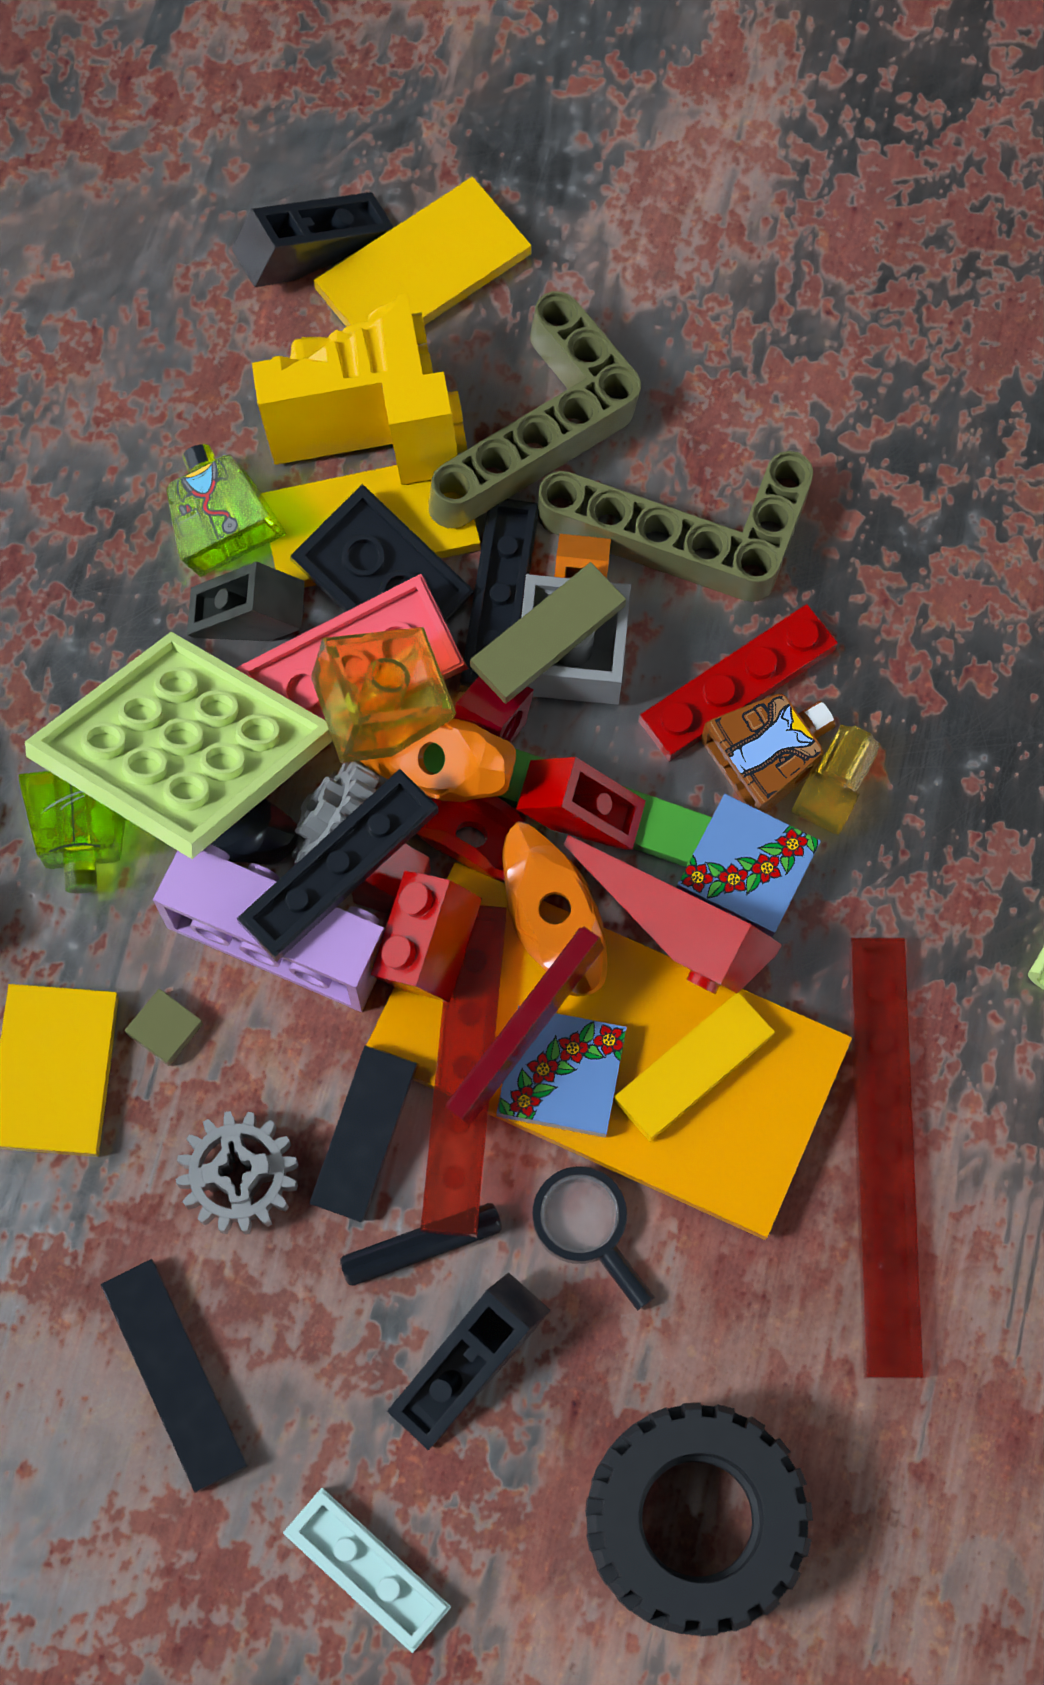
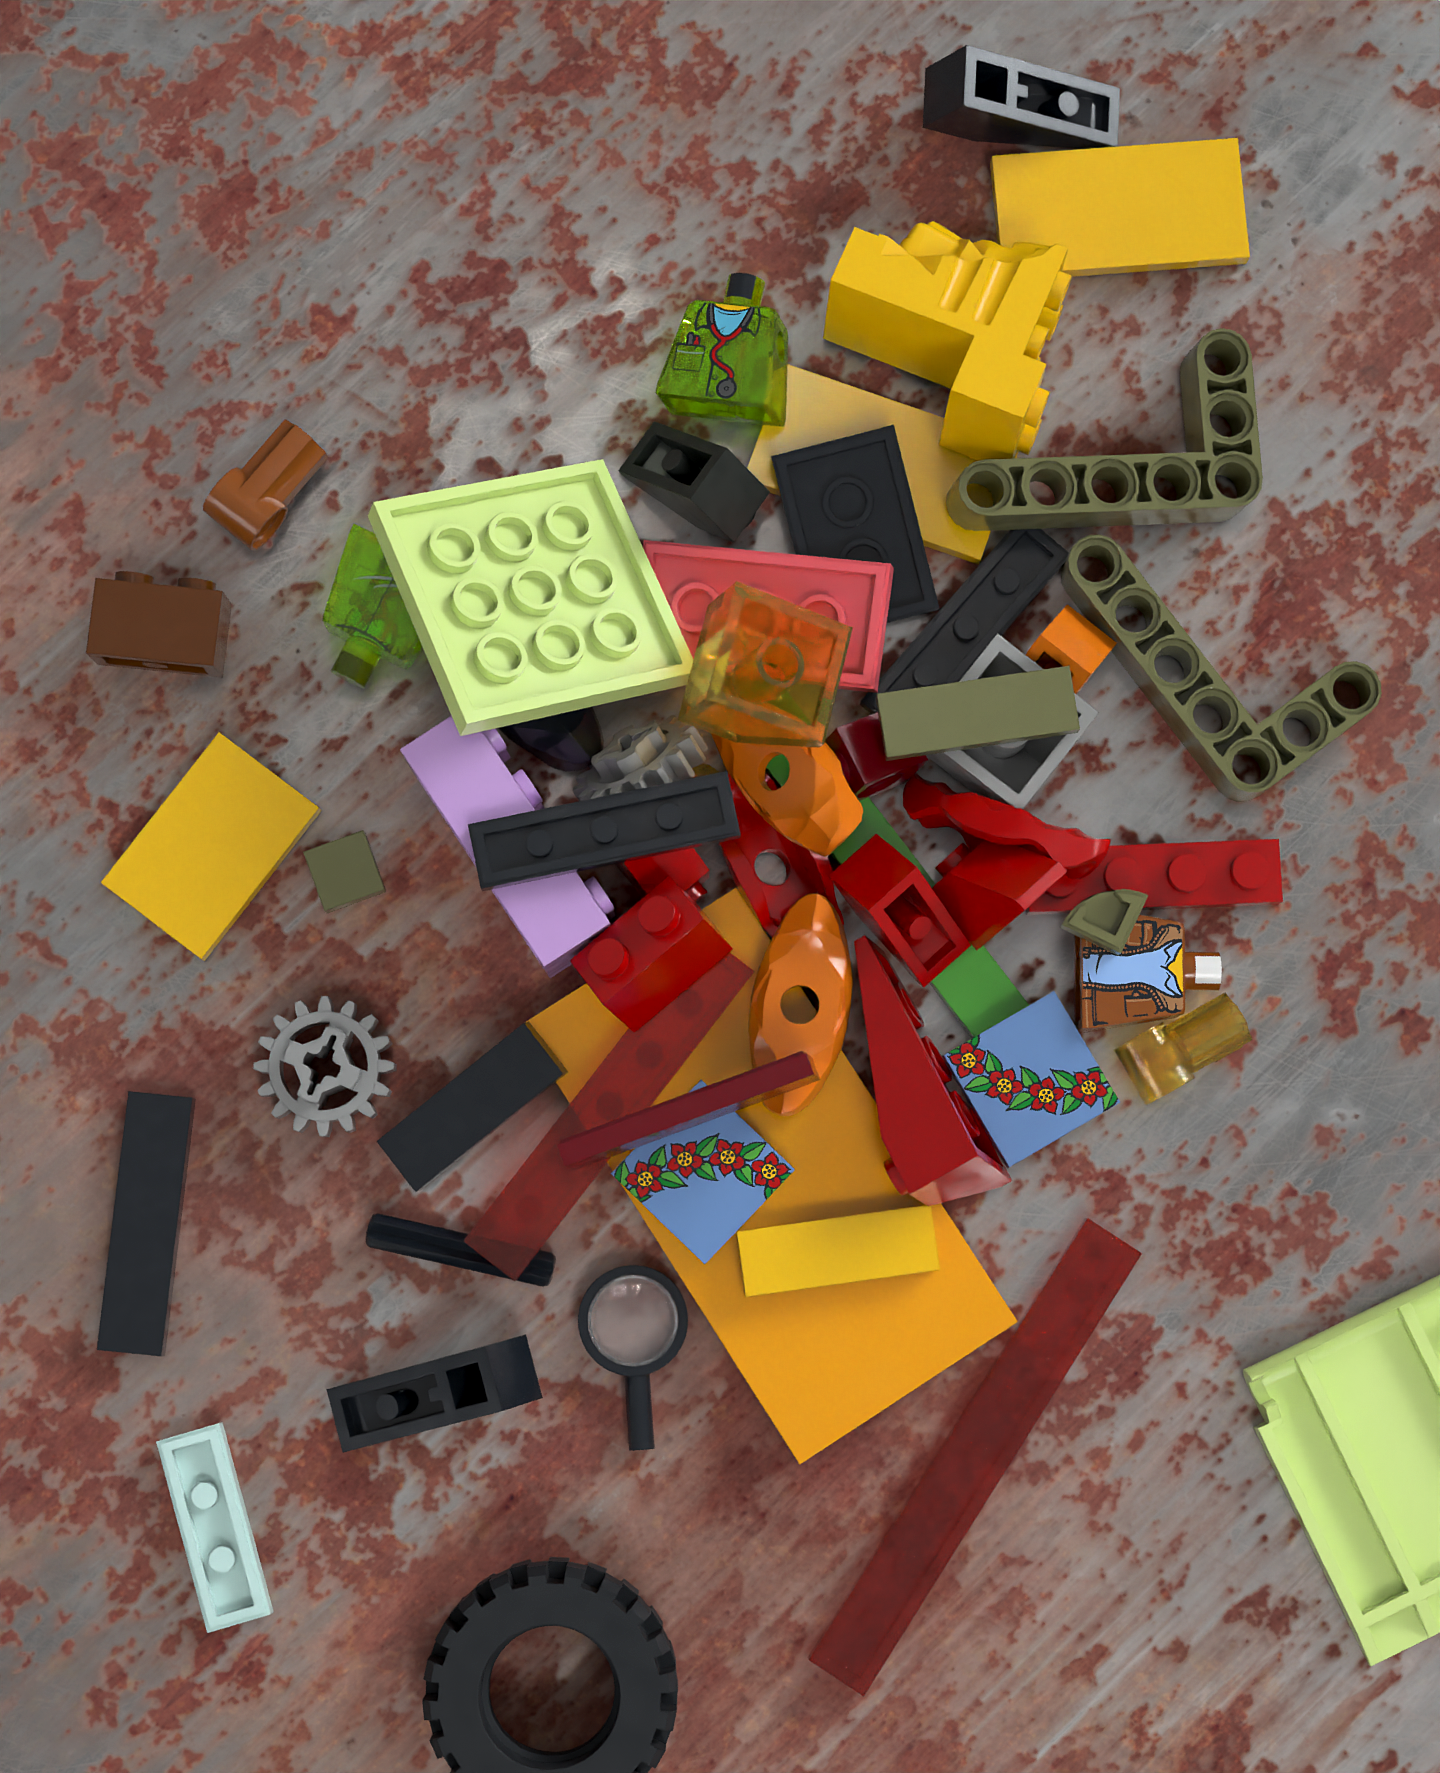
camera: 30 degrees right, 10 degrees up
none -> red piece [903,773,1111,880]
none -> red slope [932,840,1067,950]
none -> olive tile [1060,889,1148,955]

